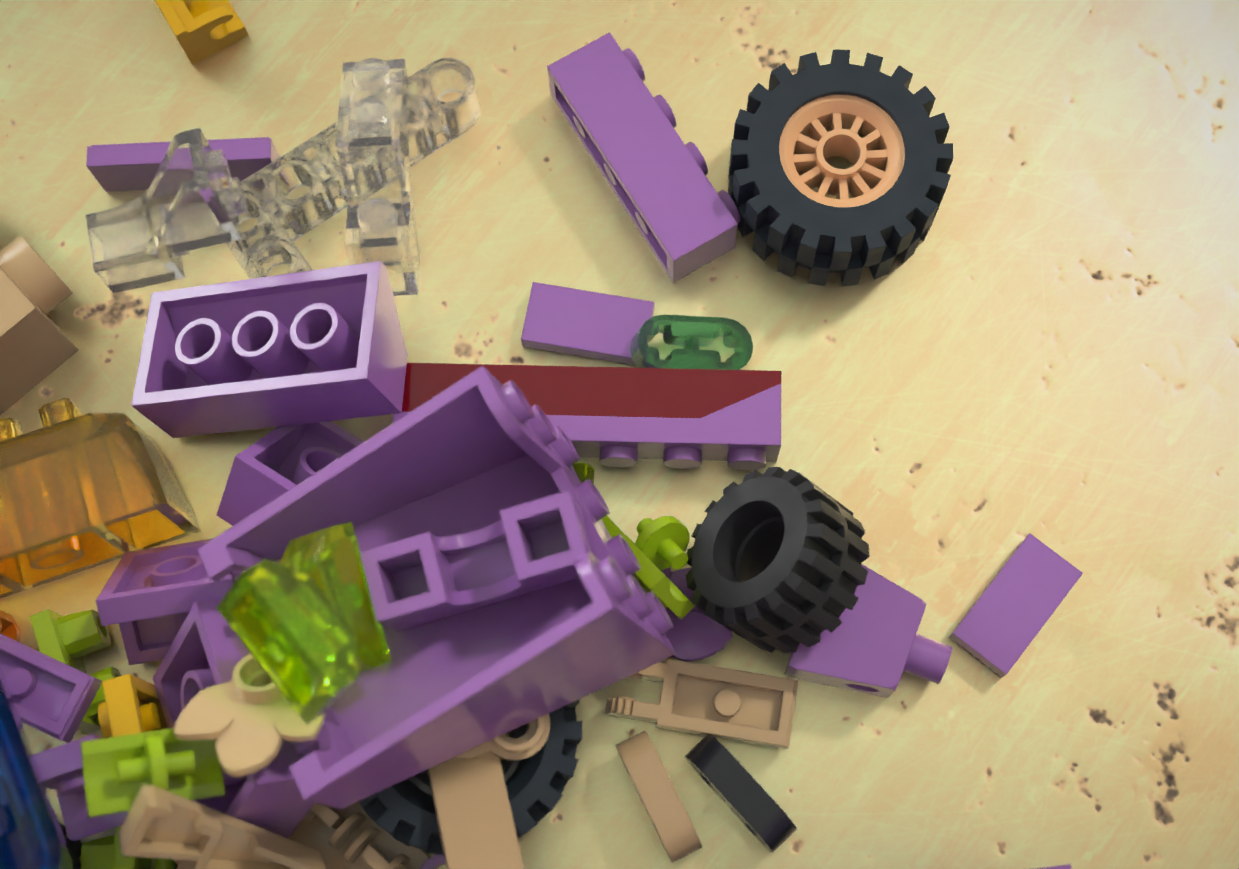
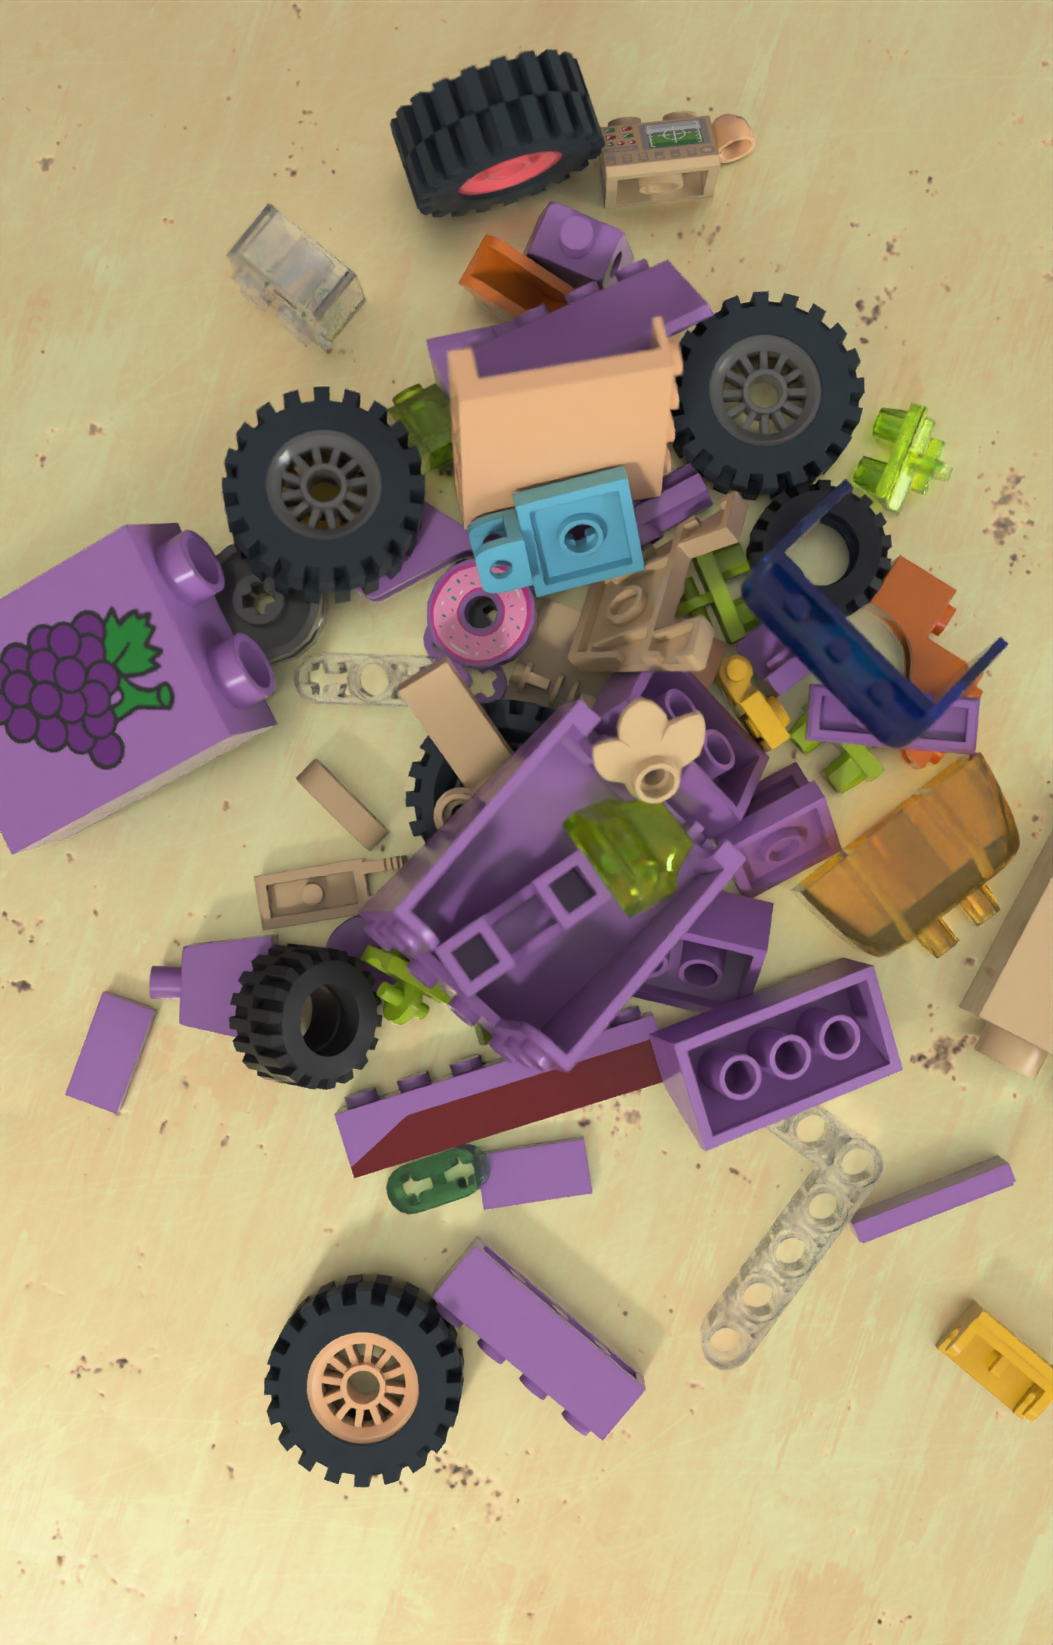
camera: 155 degrees right, 15 degrees up
lime hips [80,728,225,818] -> none
clear arch [86,128,247,293] -> none
clear neon green slope [216,559,358,725] -> none
clear arch [335,58,420,296] -> none
black beam [684,734,797,853] -> none

